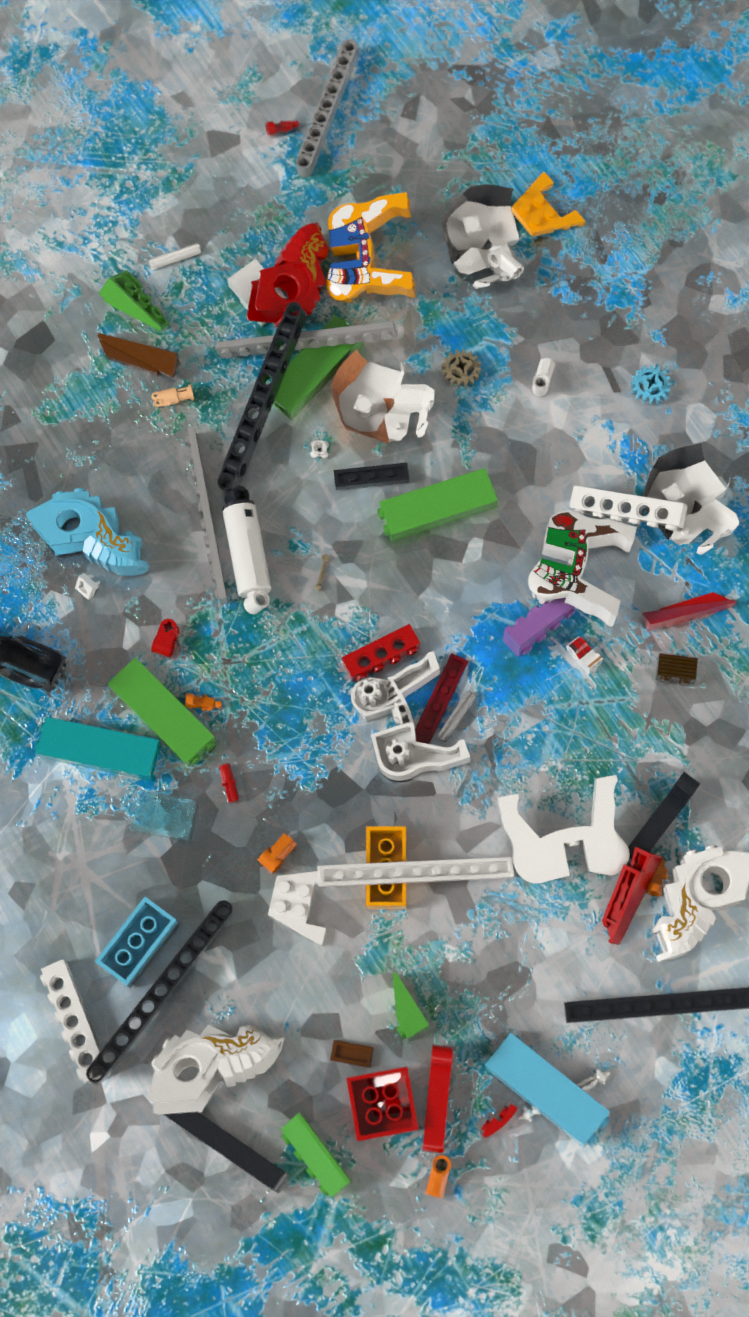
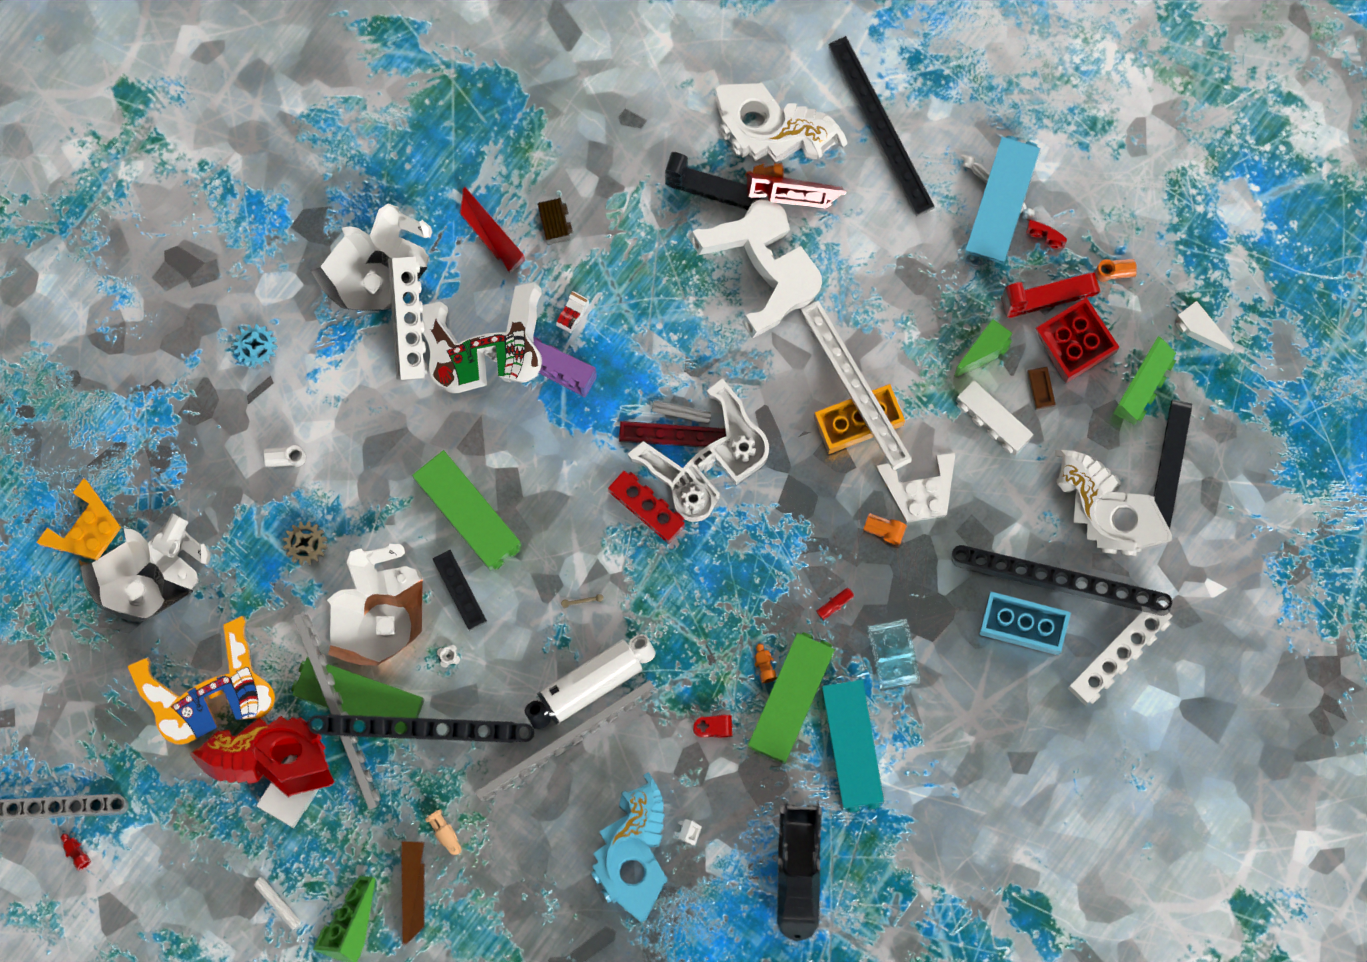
camera: 115 degrees left, 5 degrees up
none -> white brick [956,380,1034,456]
none -> white slope [1175,301,1235,355]

